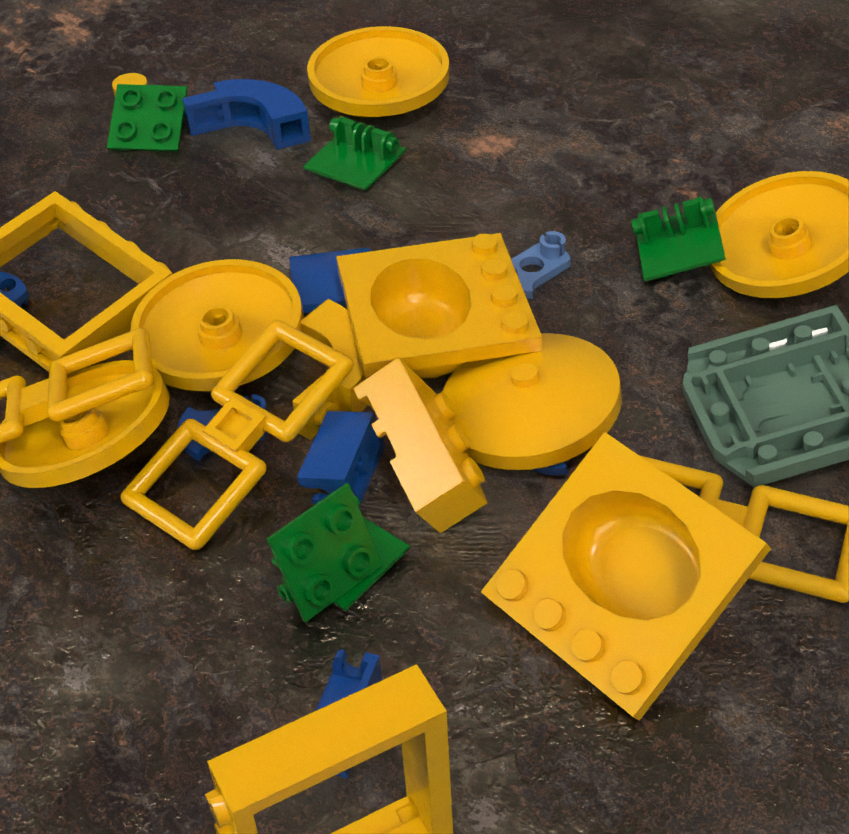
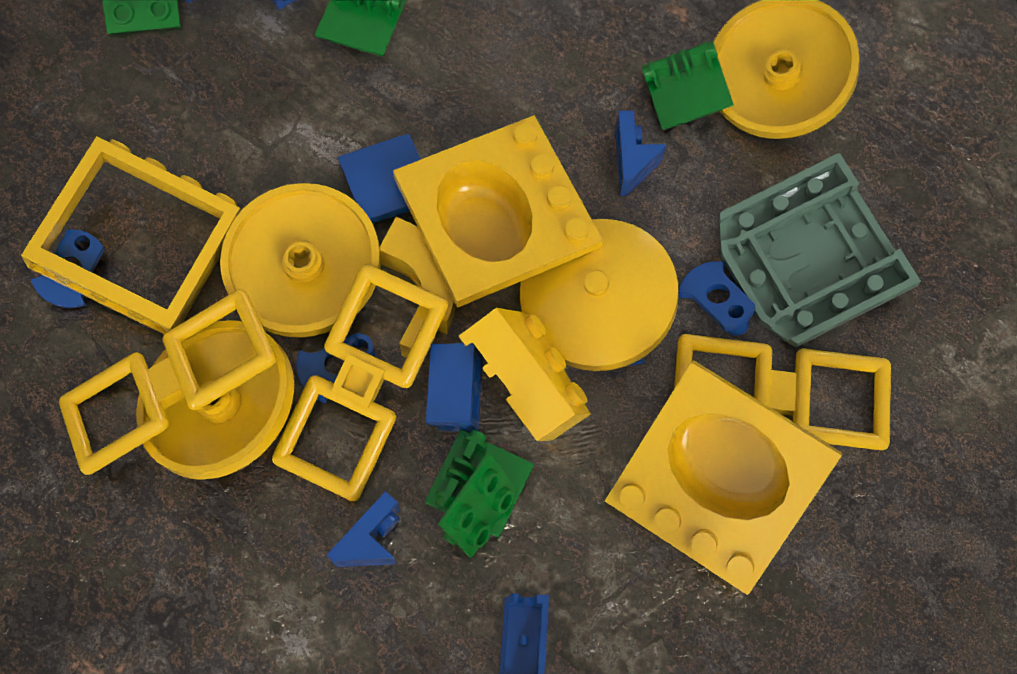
camera: 20 degrees left, 25 degrees up
medium blue piece [511,231,571,299] -> none
none -> blue slope [327,491,401,567]
none -> blue slope [615,111,666,196]
none -> blue piece [679,261,755,336]

